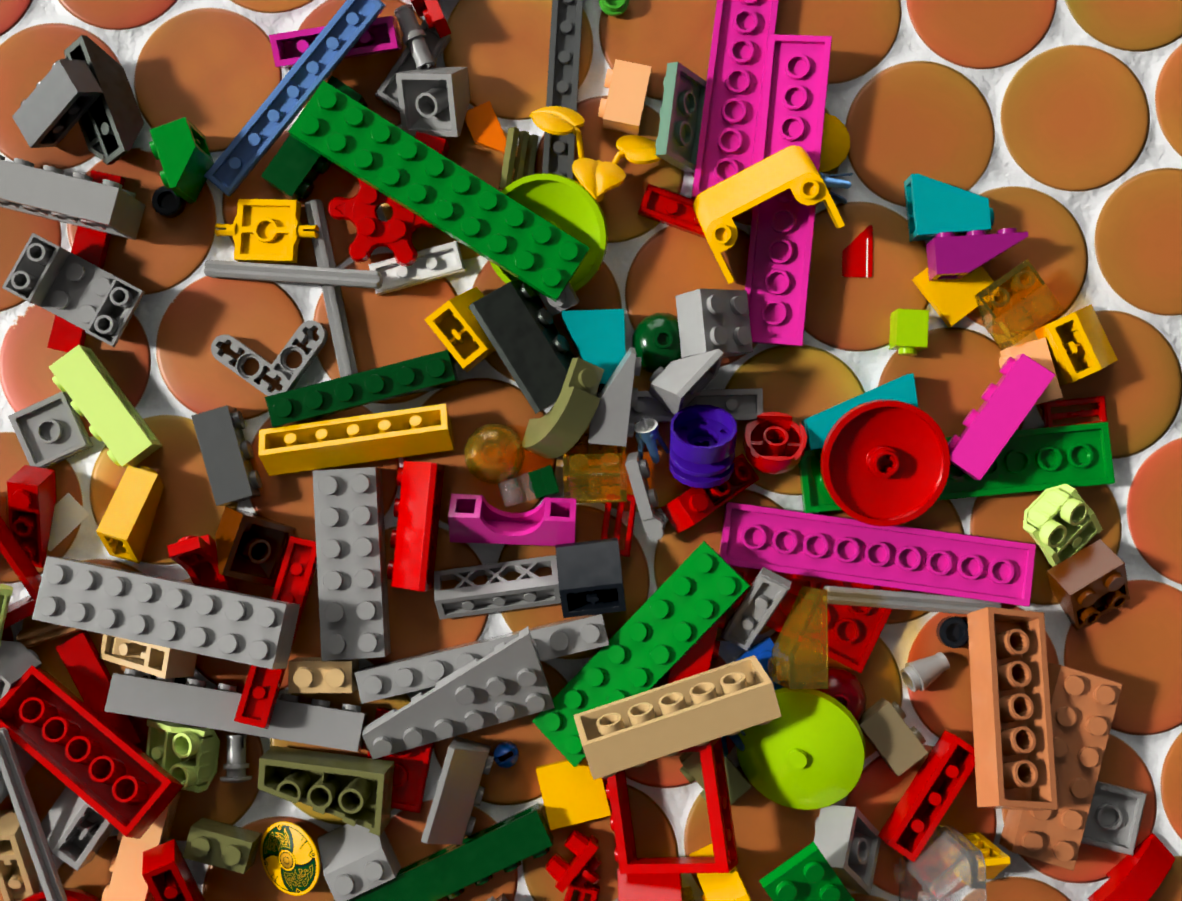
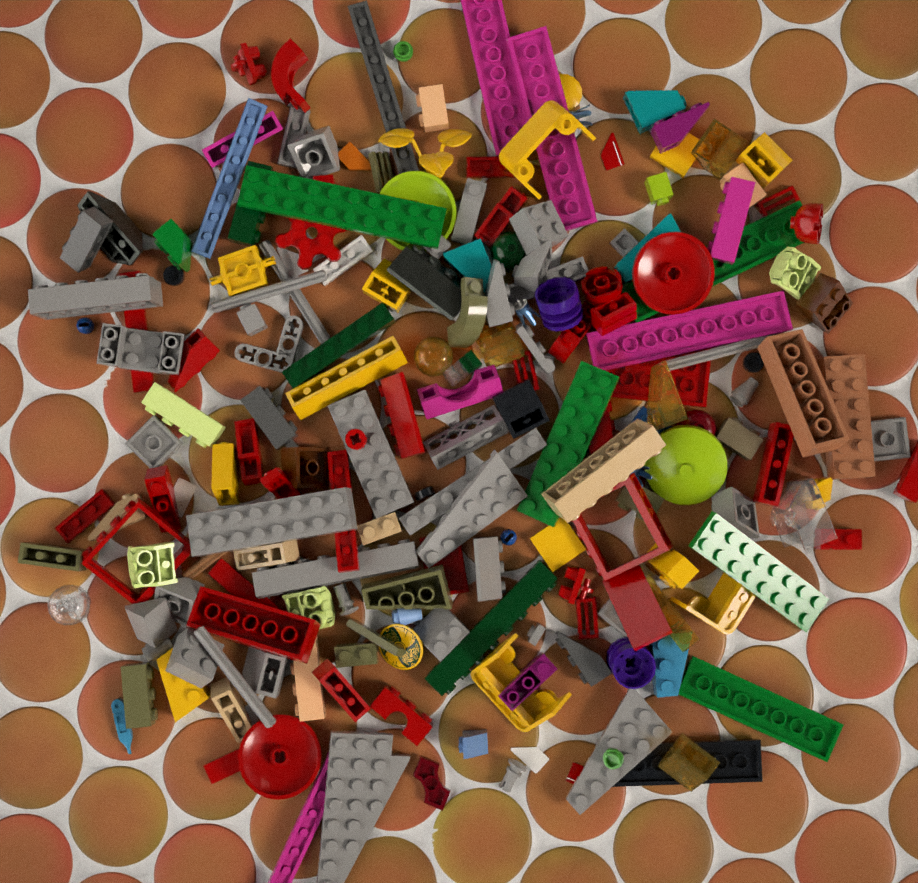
camera: 20 degrees left, 0 degrees up
light grey pin [394,4,435,70] -> none
plate [655,62,706,173] -> none
light grey tile [720,567,791,651] -> none
none -> blue hinge [76,317,94,334]
none -> red slope [167,328,220,392]
none -> red slope [234,418,264,486]
none -> light grey brick [237,303,268,337]
none -> white sticker [277,247,308,278]
none -> red wheel [345,429,367,450]
none -> olive tile [346,618,406,657]
none -> light blue cone [392,608,422,625]
none -> black tile [414,486,436,502]
none -> light grey slope [451,178,487,245]
none -> red slope [474,186,529,247]
none -> red brick [591,292,637,336]
none -> light grey plate [609,228,639,257]
none -> red cylinder [790,203,823,244]

